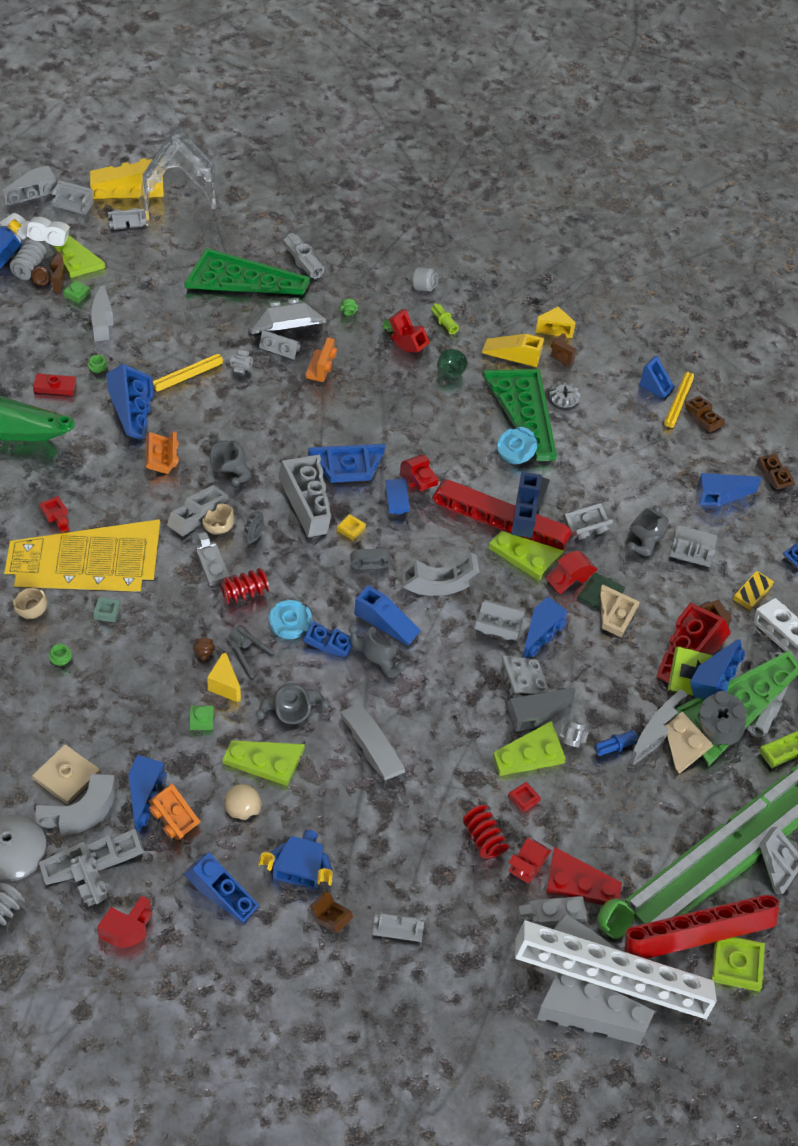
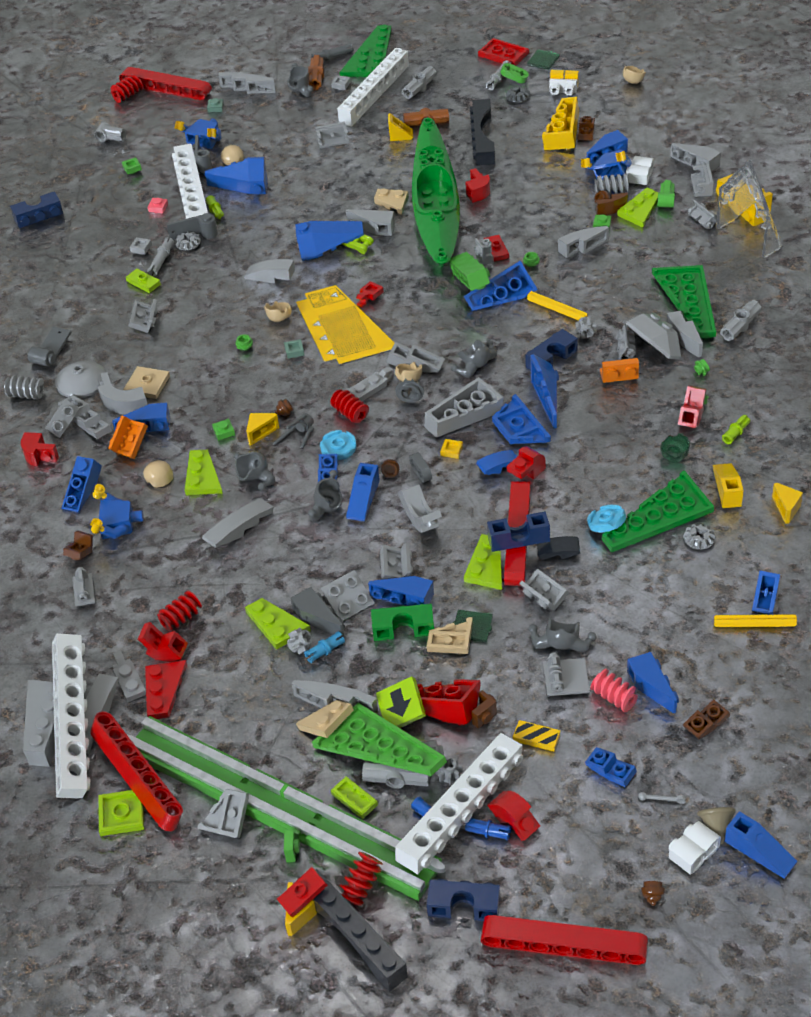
camera: 80 degrees right, 5 degrees down
white brick [26,217,70,246] -> none
orange bracket [145,431,179,474] -> none
light grey head [410,267,438,292] -> none
red tile [508,782,541,814] -> none
red brick [546,551,598,594] -> none
reddish brown bracket [551,333,577,366] -> none
blue axle [594,730,638,756] -> none
bright green hair [597,899,634,939] -> none
reddish brown slope [685,395,725,433] -> none
blue slope [690,639,745,699] -> none
dark grey brick [699,691,746,745] -> none
none -> dark azure pin [304,631,345,663]
none -> green arch [371,604,434,641]
none -> reddish brown plate [381,459,400,478]
none -> bright green brick [449,252,490,291]
none -> light grey hinge [474,238,492,269]
none -> dark blue arch [525,329,578,371]
none -> blue wedge [530,354,559,429]
none -> coral piece [590,668,638,712]
none -> bright green piece [657,180,675,208]
none -> light grey slope [666,311,703,357]

